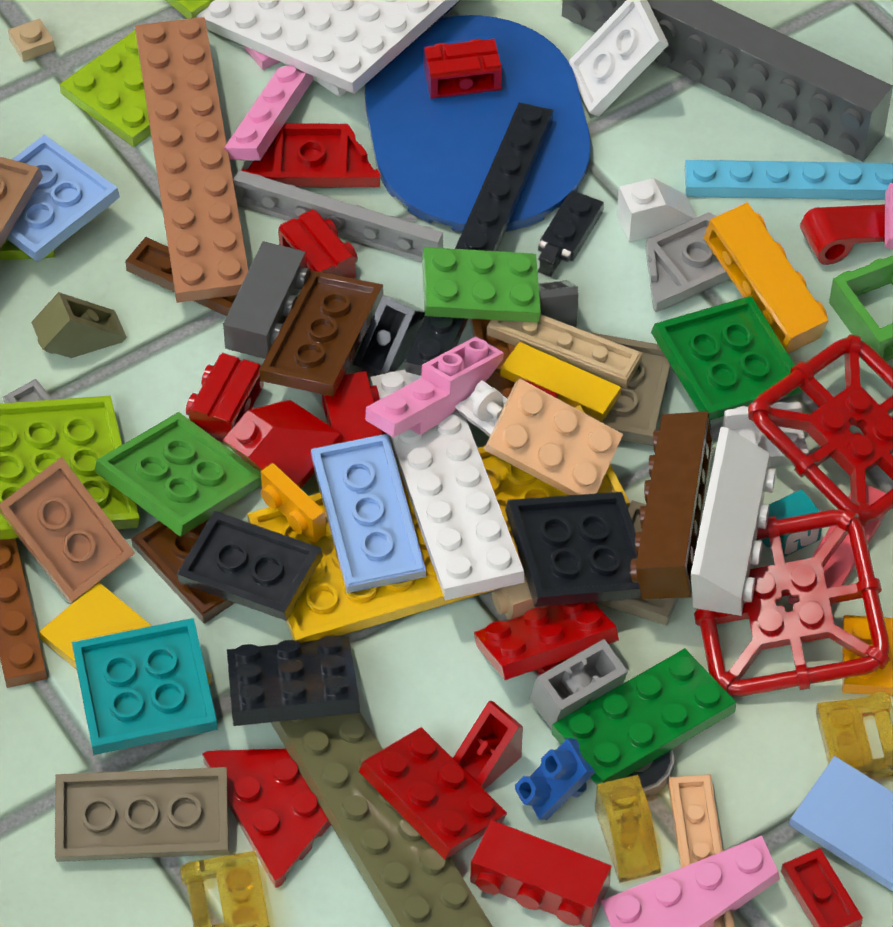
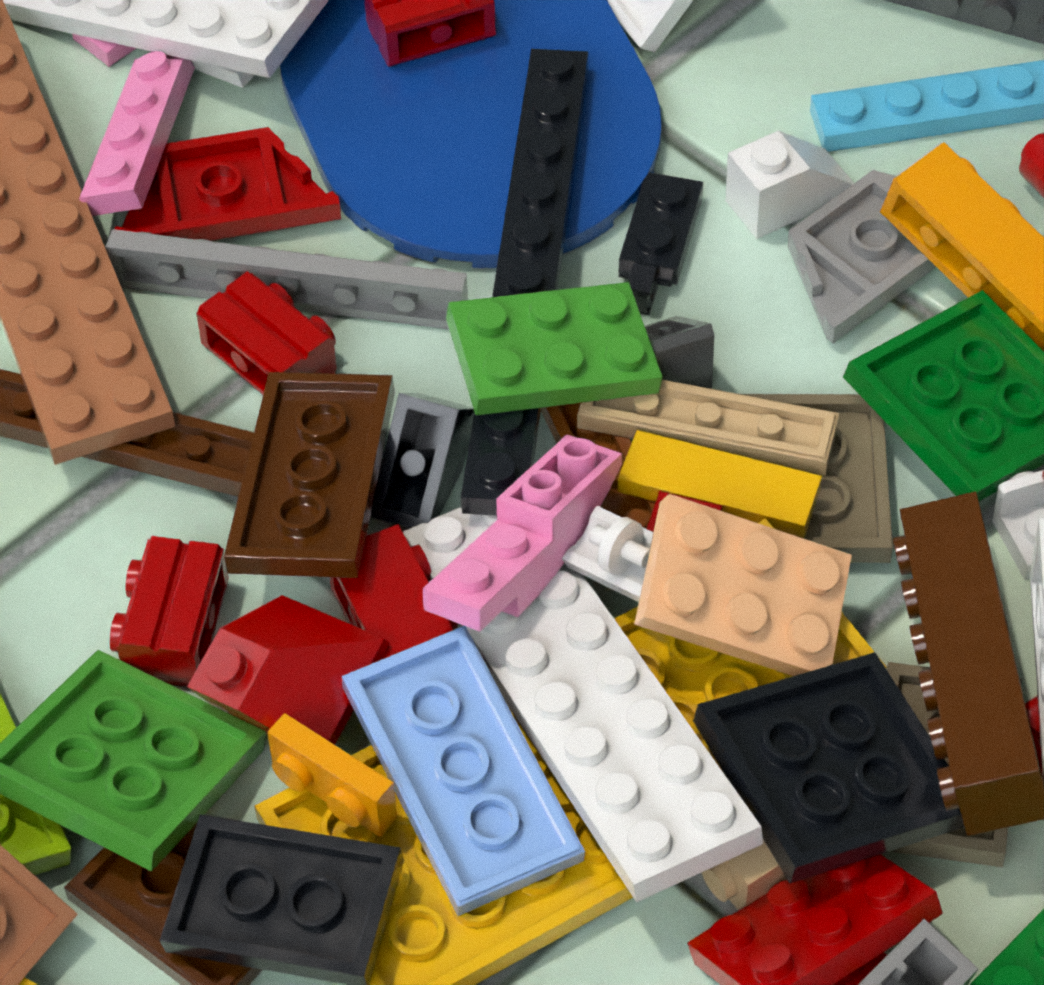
camera: 10 degrees left, 0 degrees up
dark grey brick [223,241,311,359] -> none

